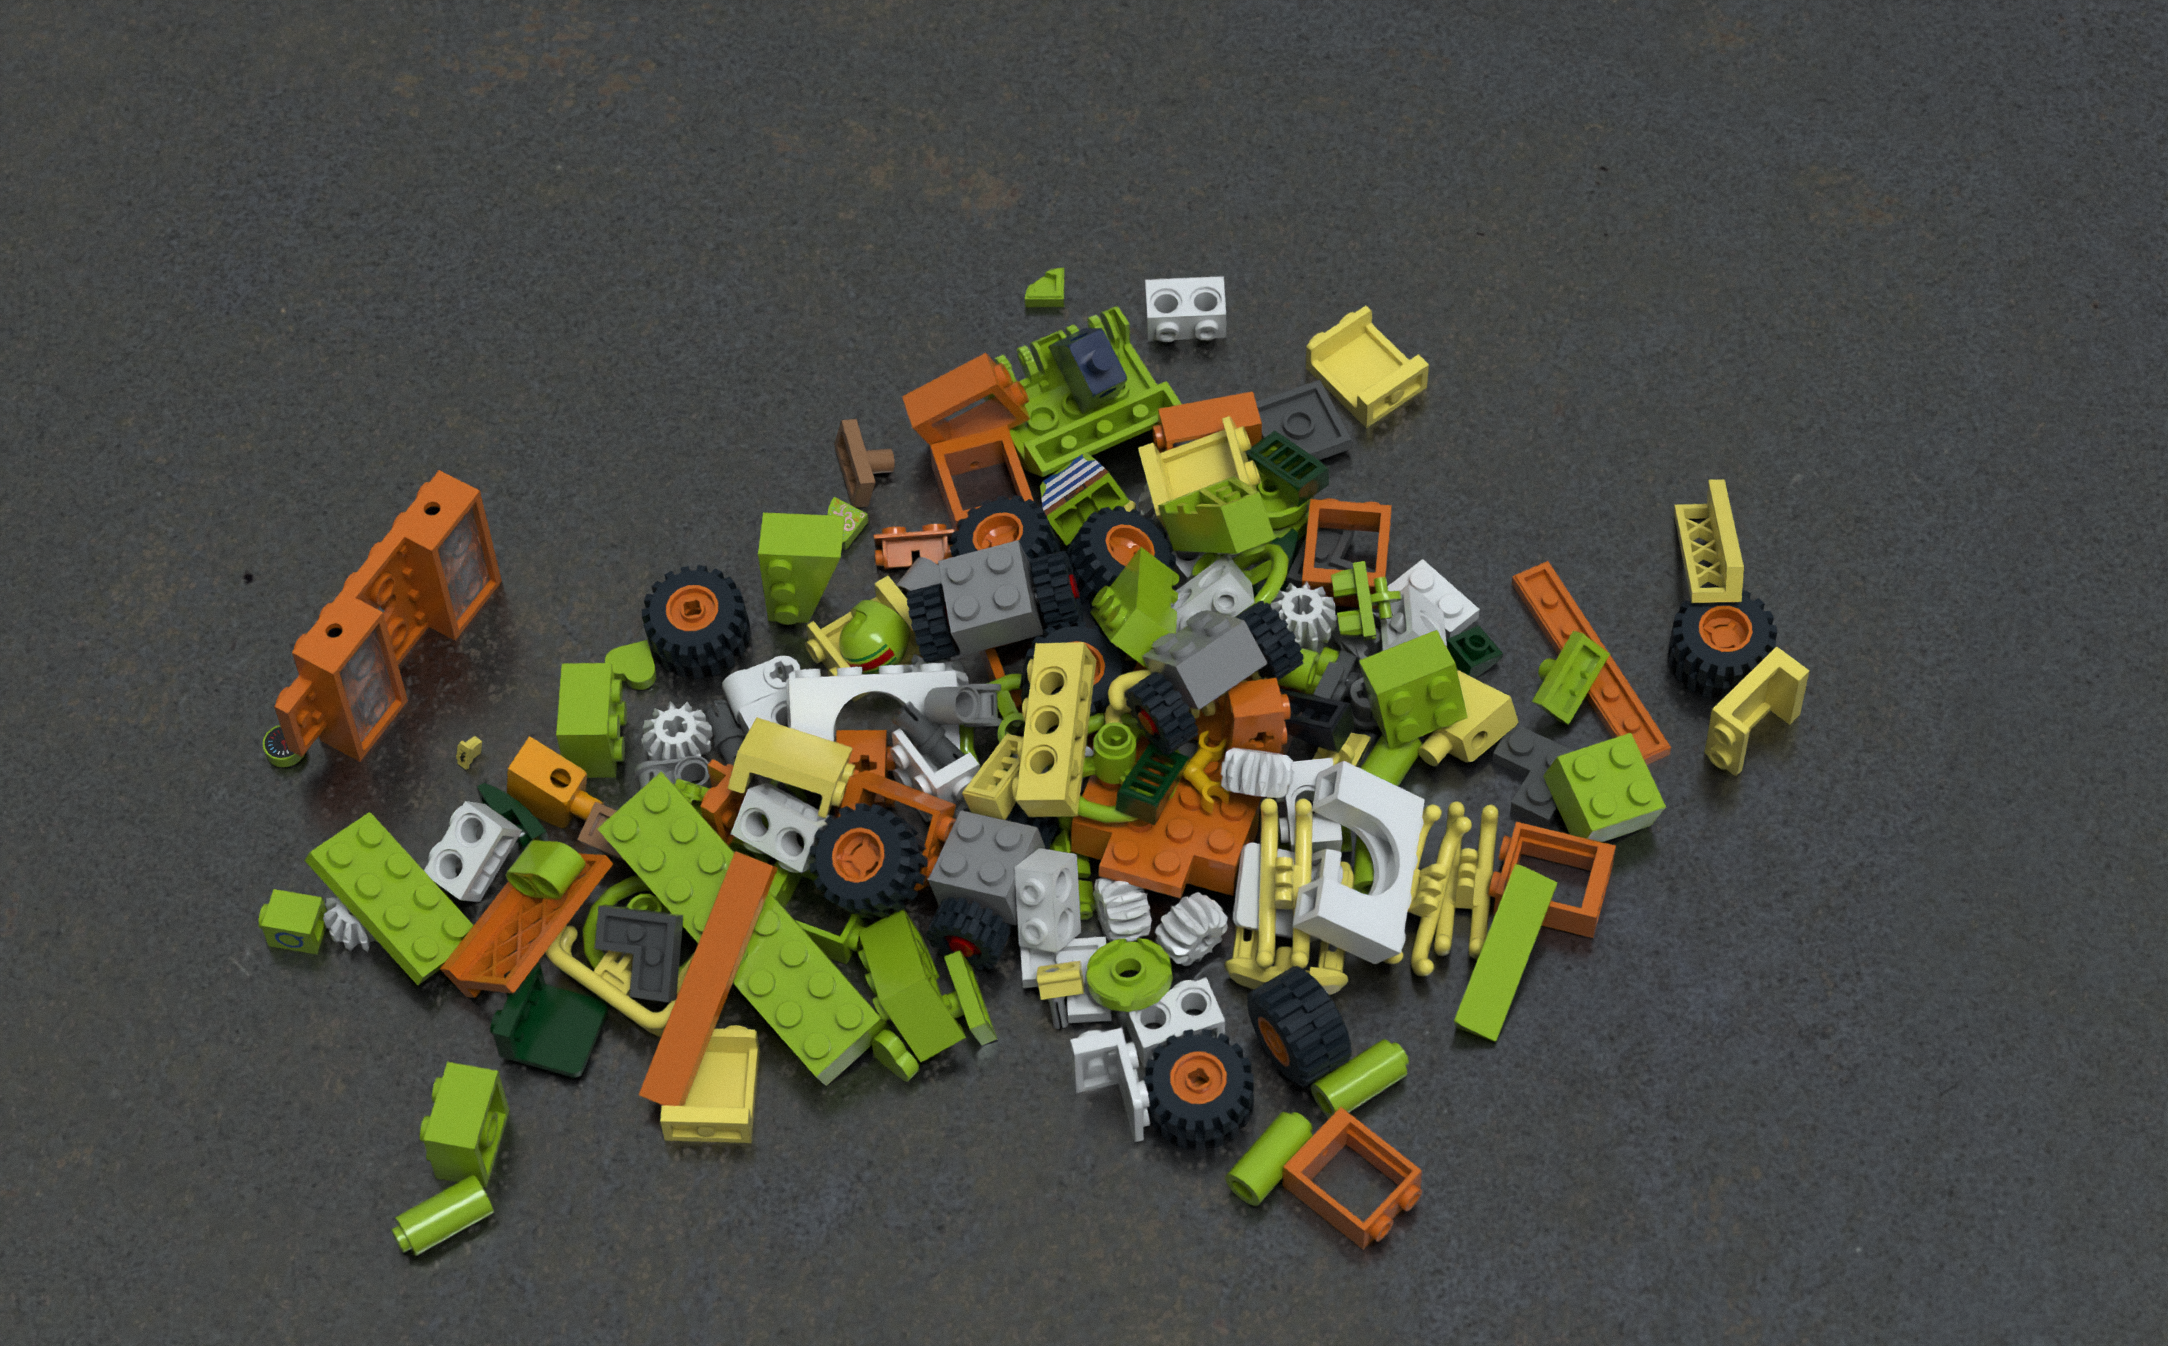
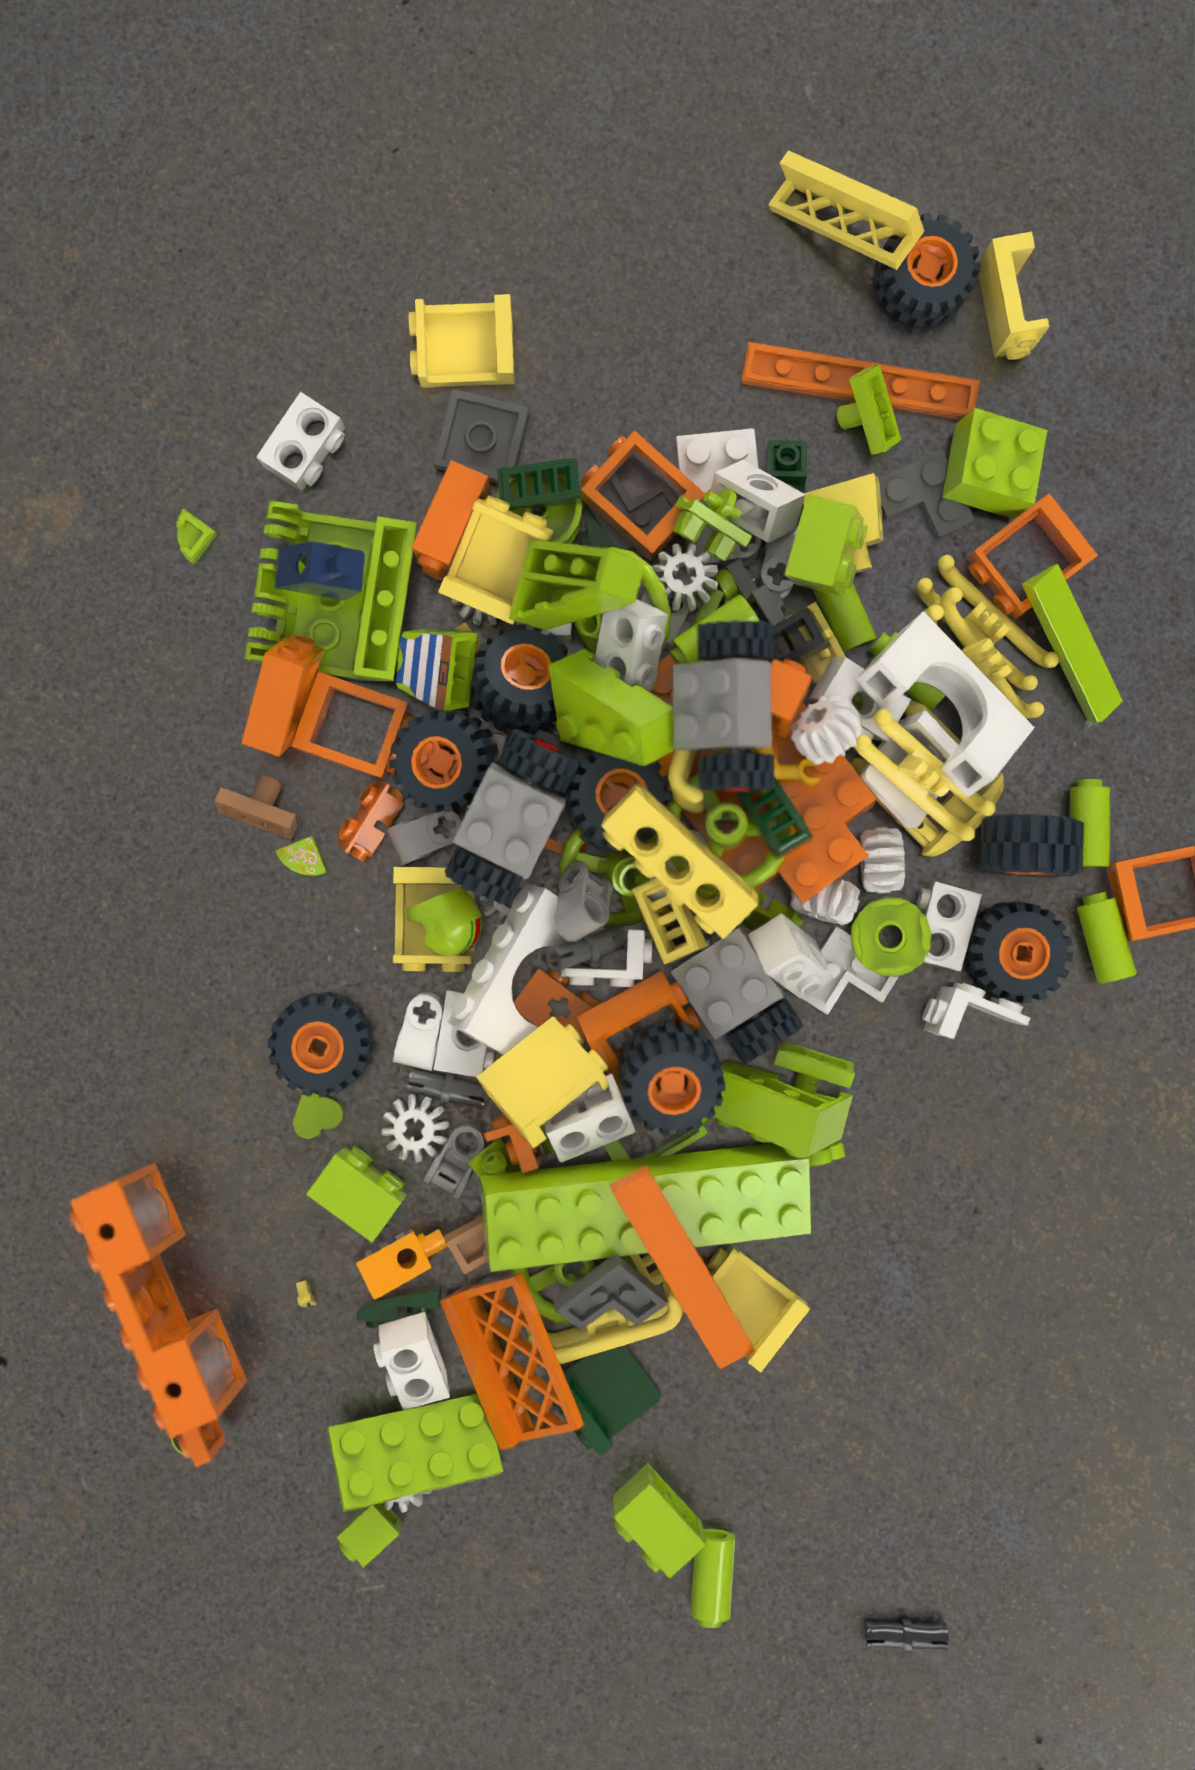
camera: 60 degrees left, 30 degrees up
lime beam [506,840,586,900] -> none
lime wedge [758,512,845,625] -> none
light yellow piece [1037,961,1085,1029] -> none

